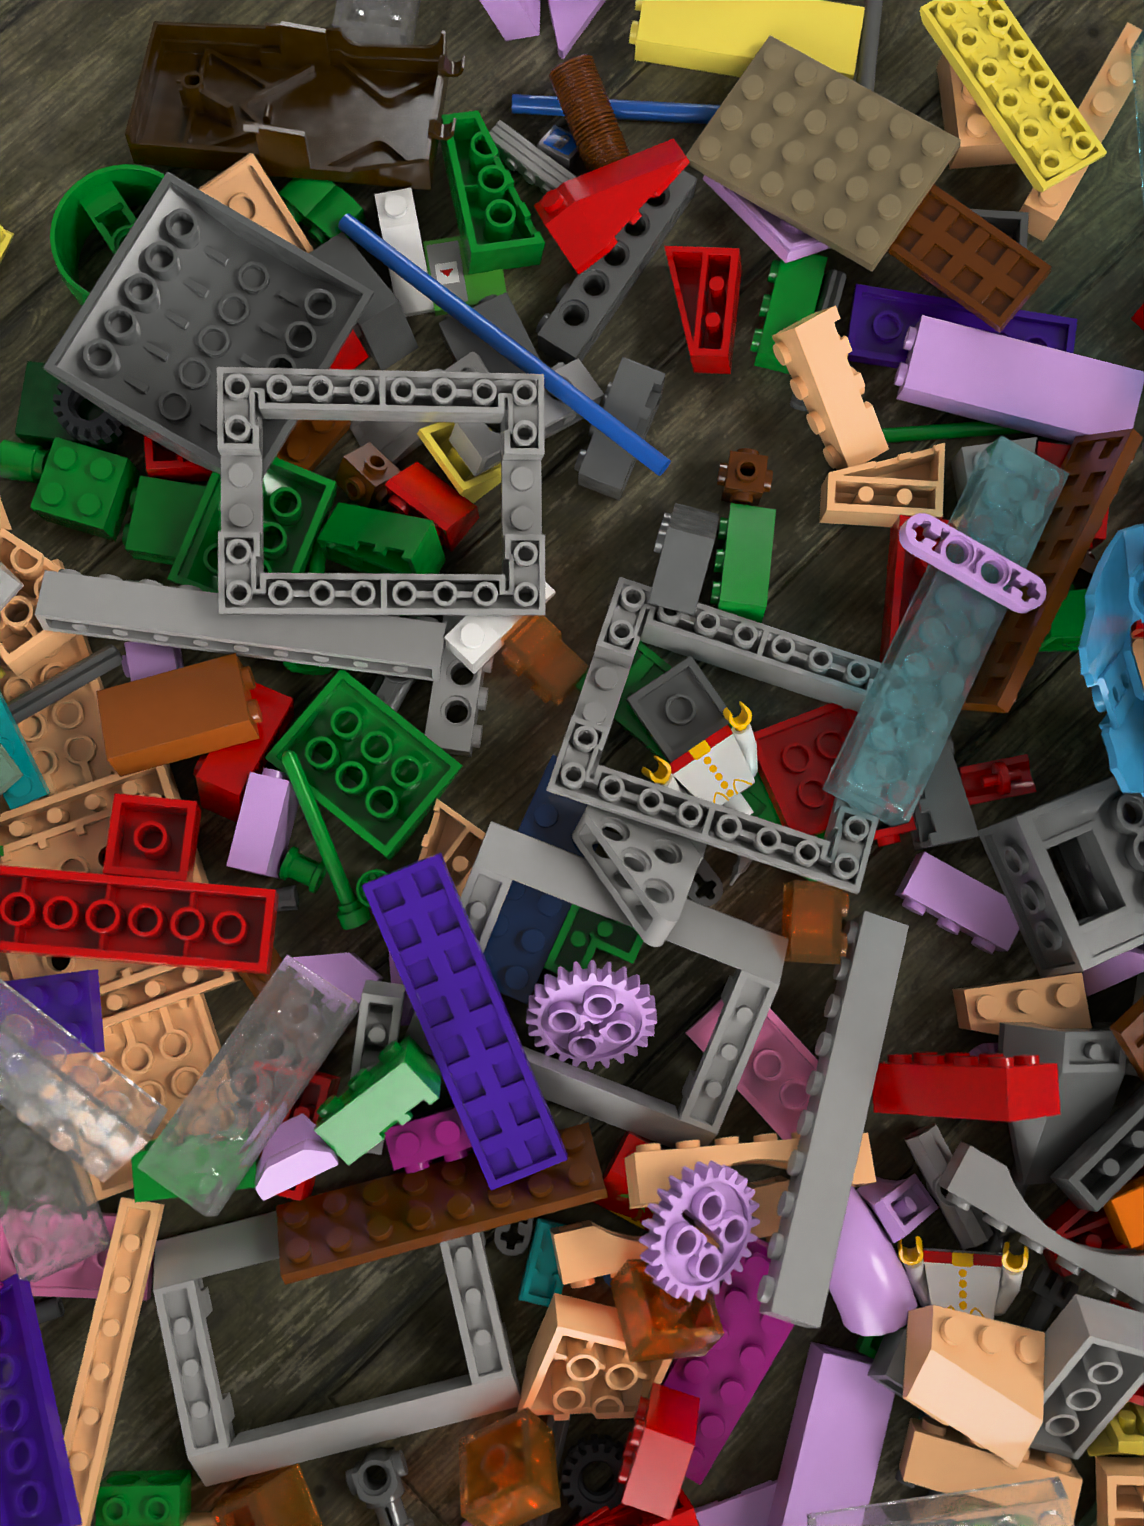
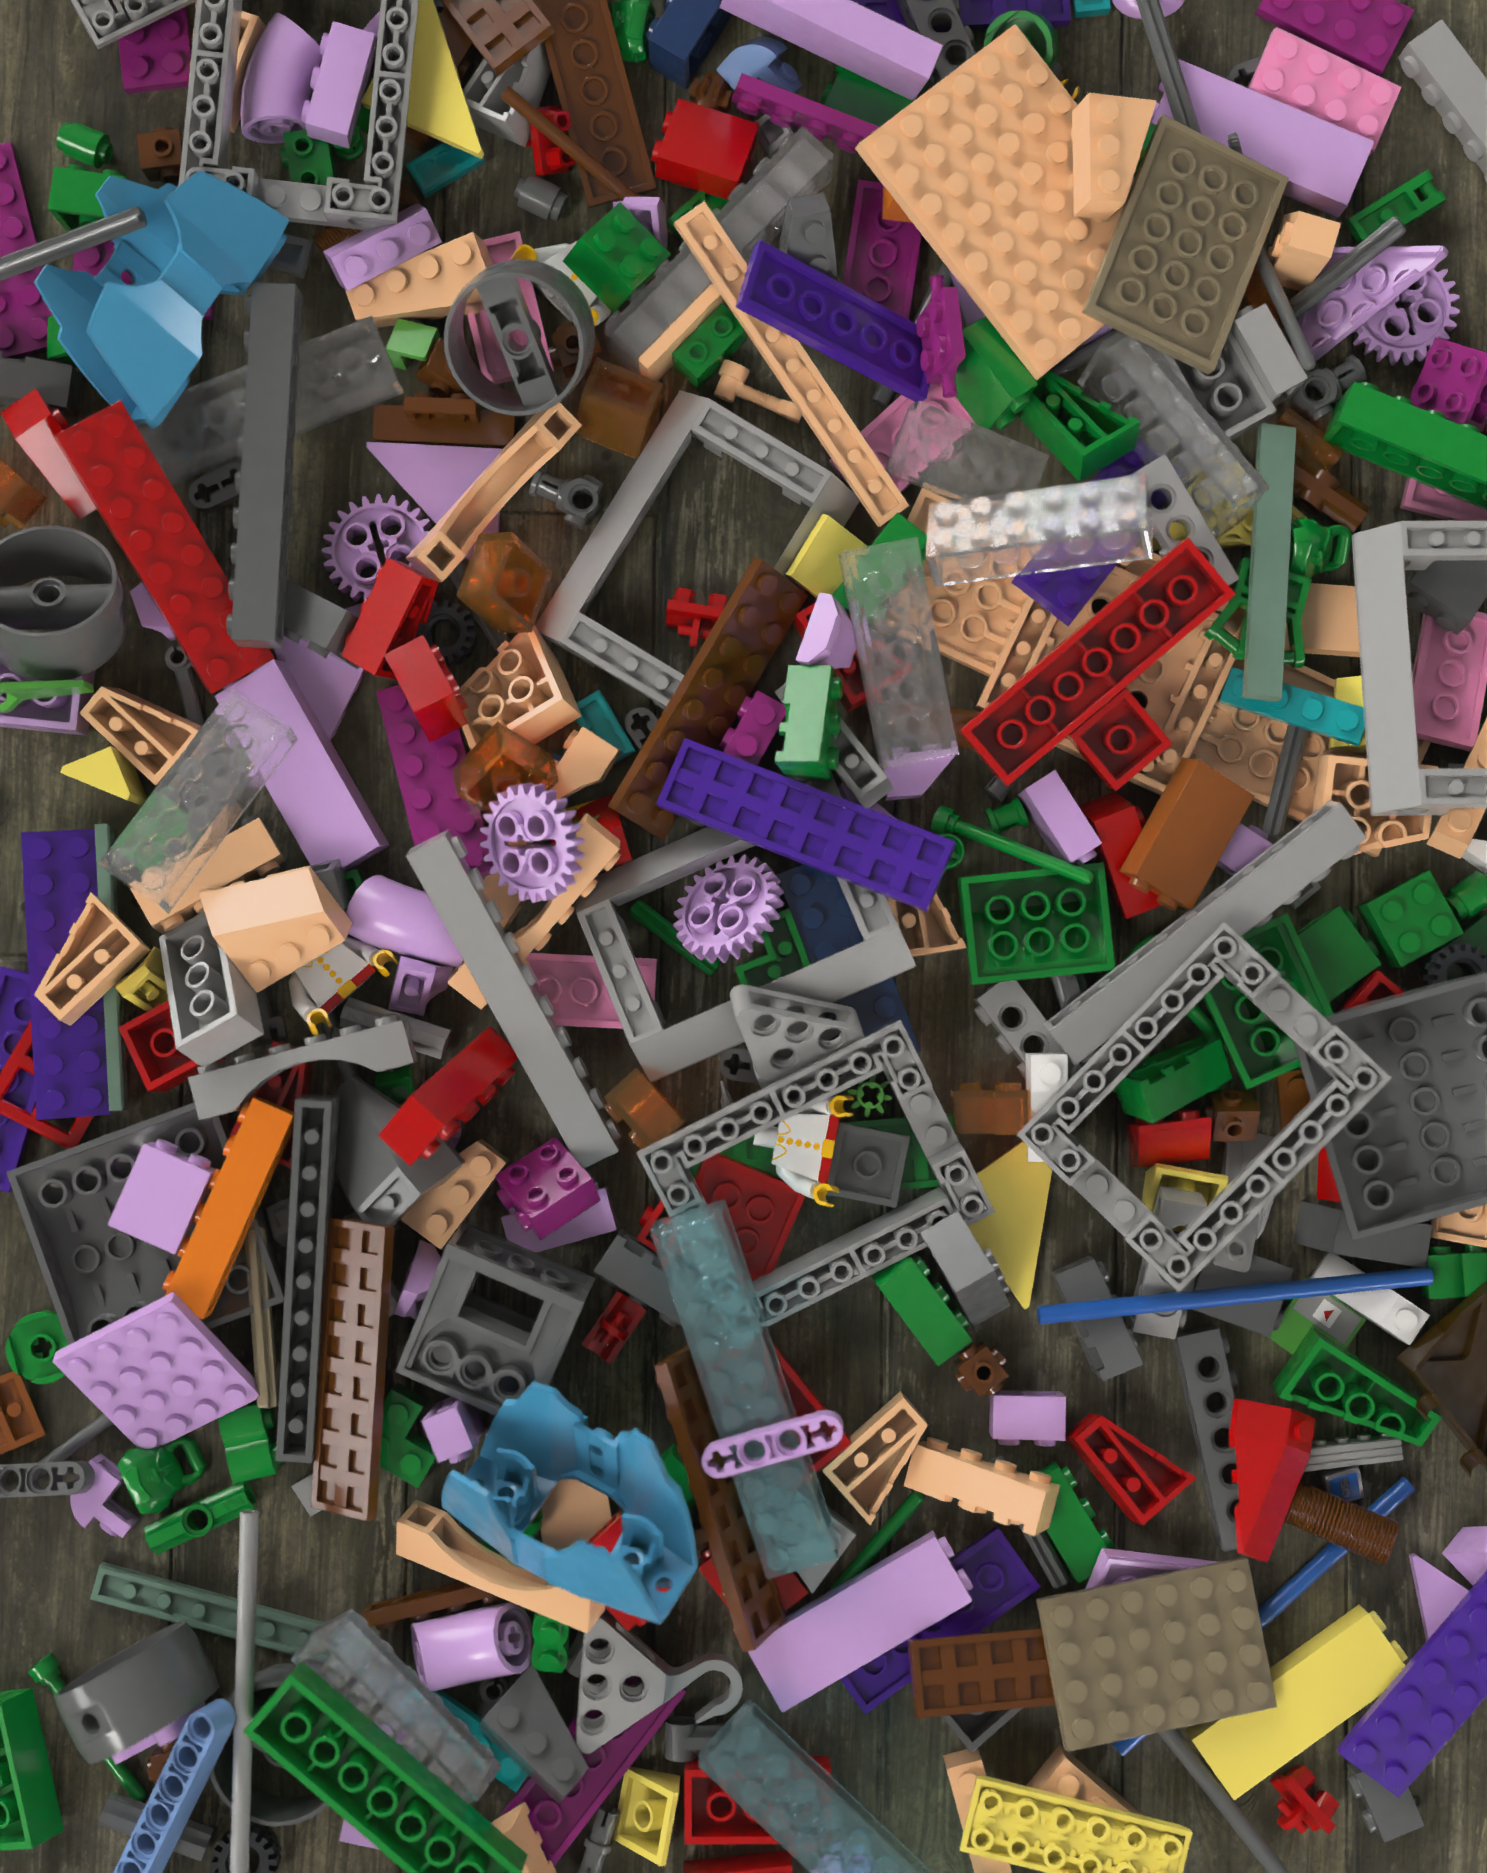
camera: 135 degrees right, 5 degrees up
none -> green slope [375,1064,416,1106]
none -> magenta brick [495,1137,601,1240]
none -> green axle [629,900,721,975]
none -> red hips [665,587,728,648]
none -> light nougat brick [714,360,802,423]
none -> light yellow tile [785,514,869,598]
none -> bright green gear [847,1075,892,1117]
none -> light yellow tile [968,1140,1052,1309]
none -> lavender brick [989,1390,1066,1446]

